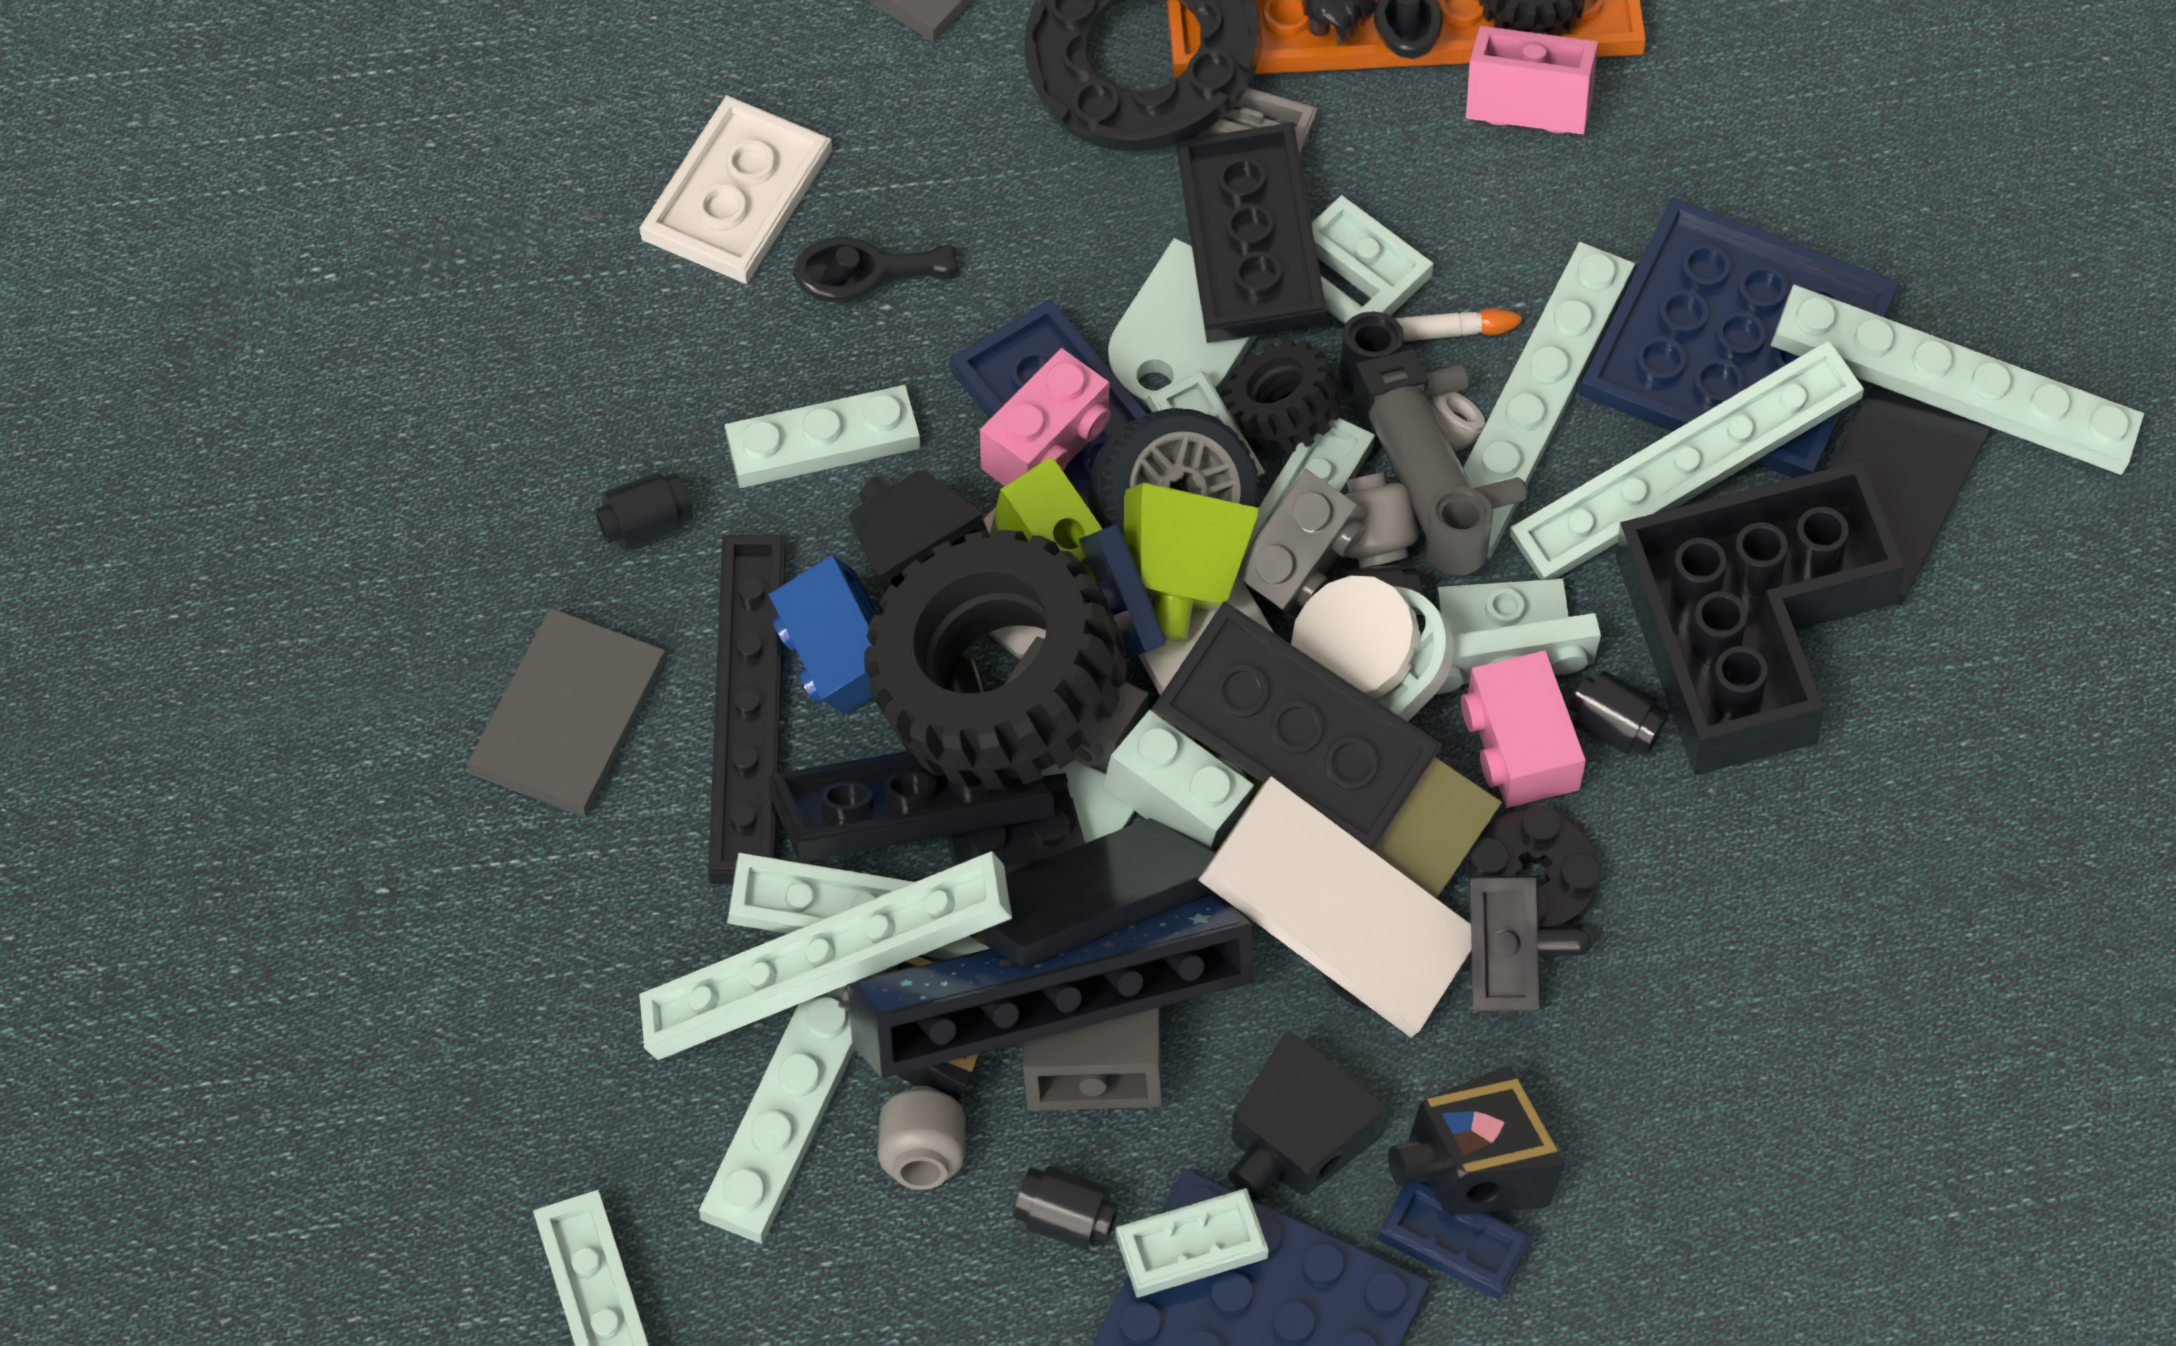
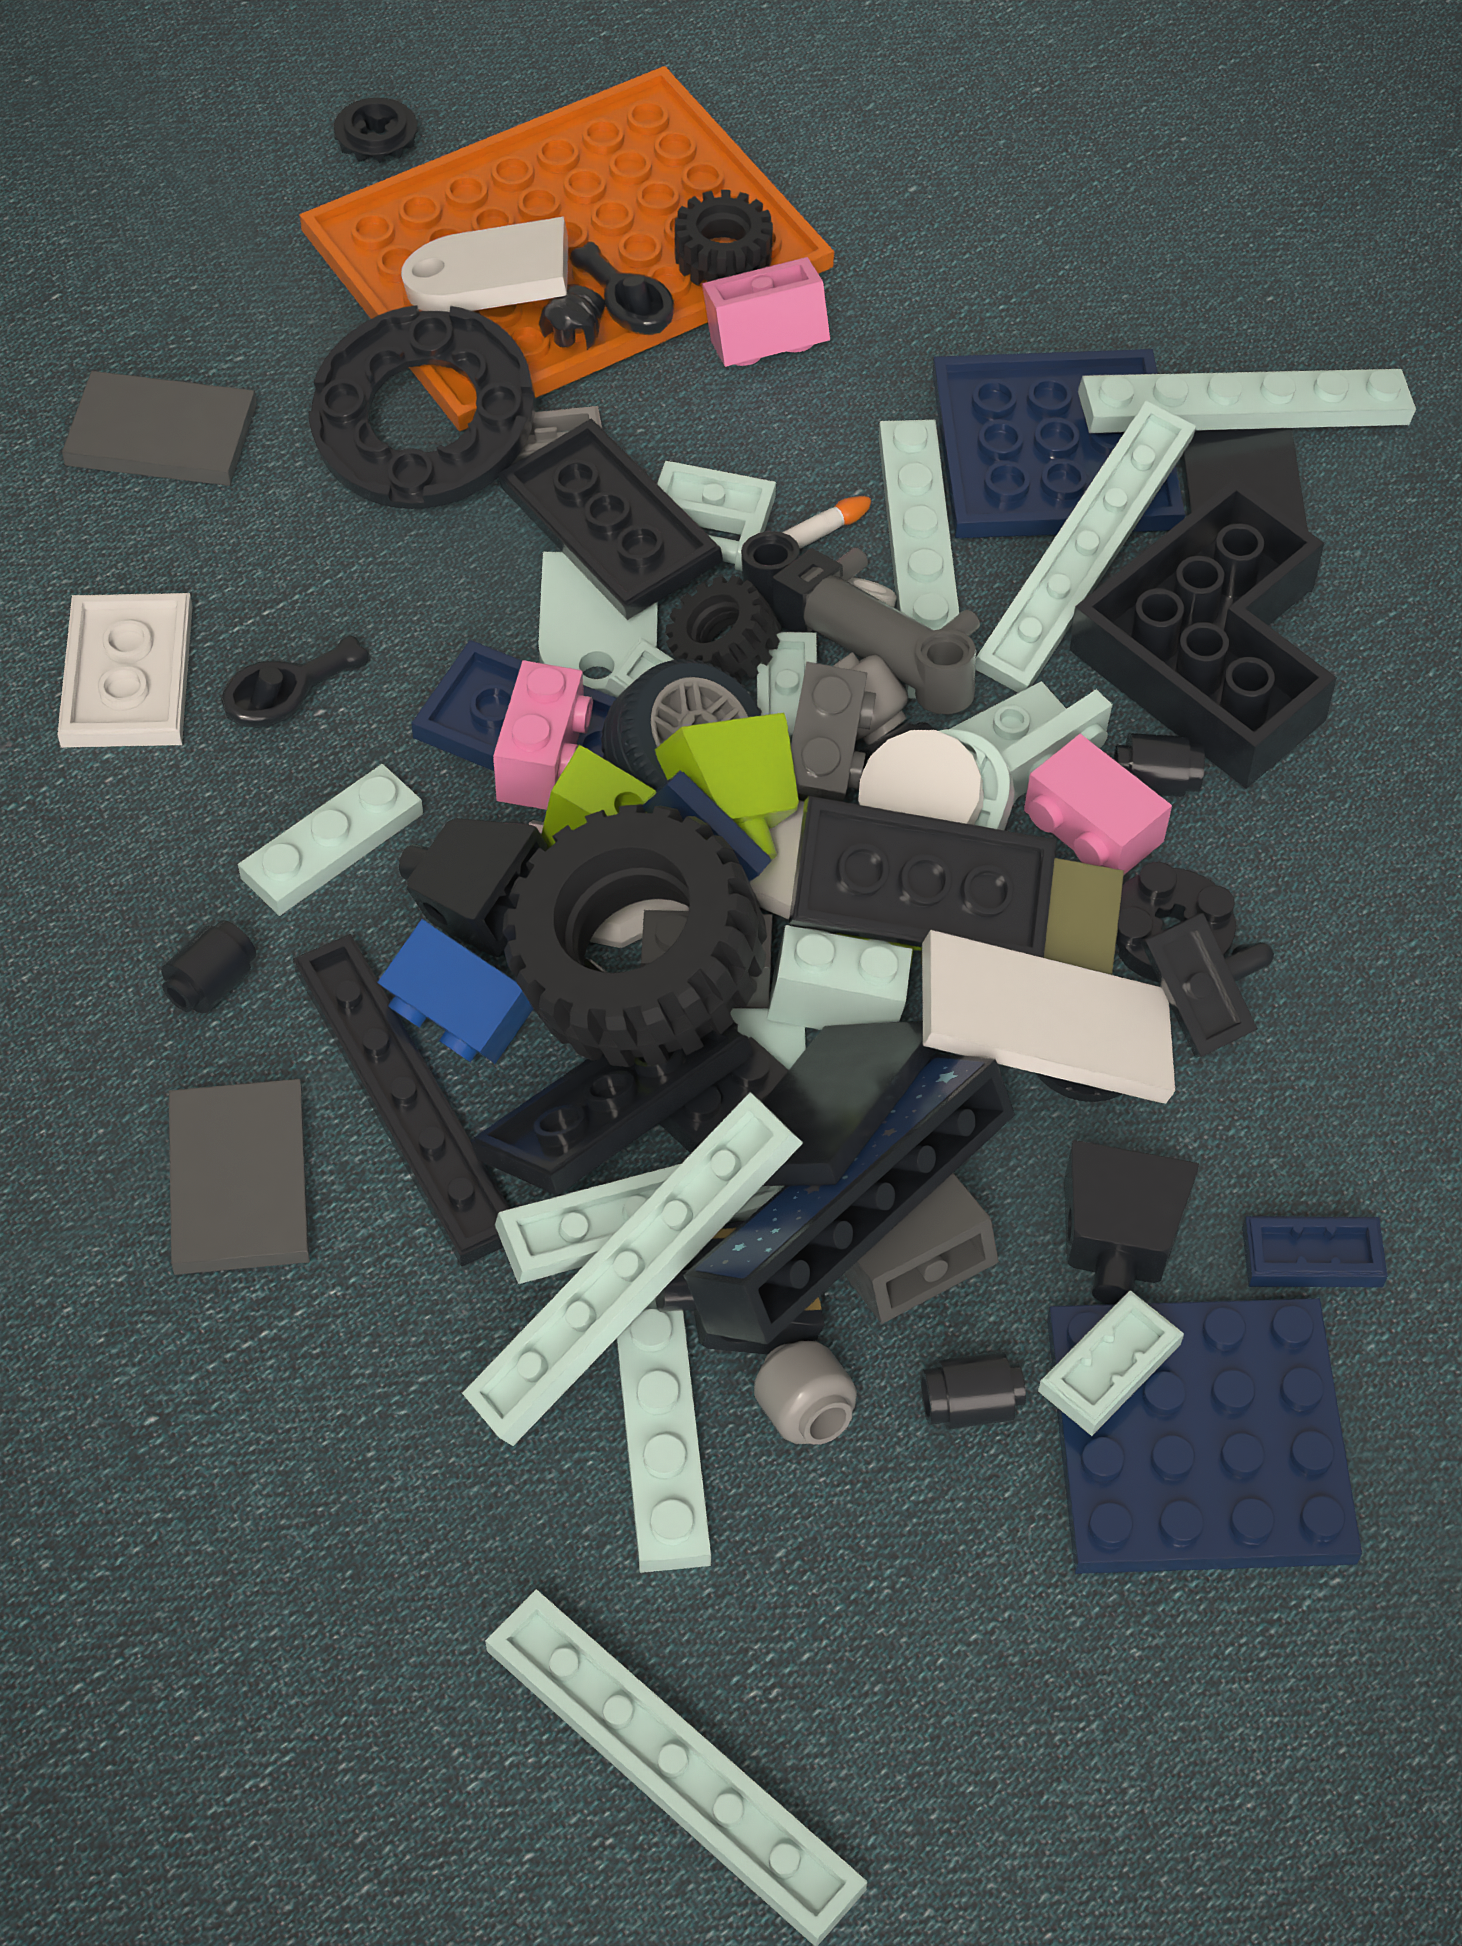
camera: 30 degrees left, 5 degrees down
black torso [1388,1066,1565,1215] -> none

